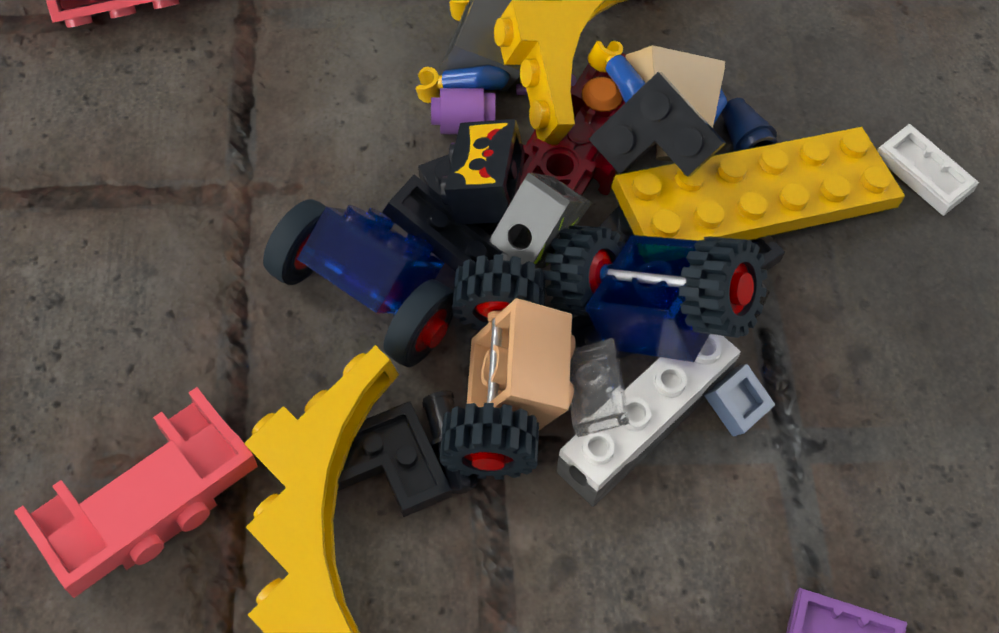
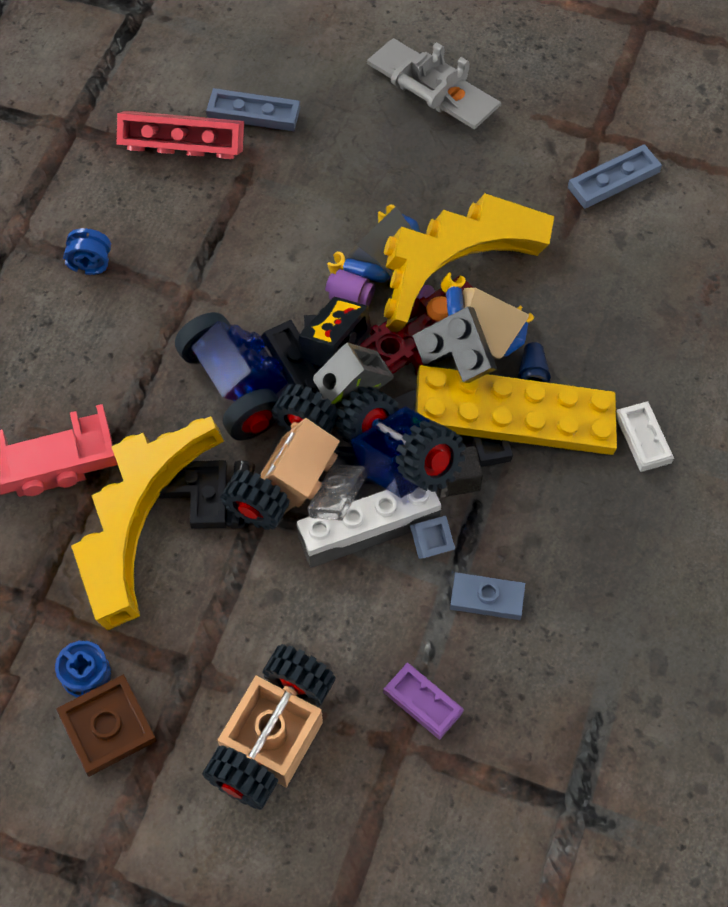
camera: 25 degrees right, 0 degrees up
none -> blue wheel [63,228,111,275]
none -> sand blue plate [450,572,525,620]

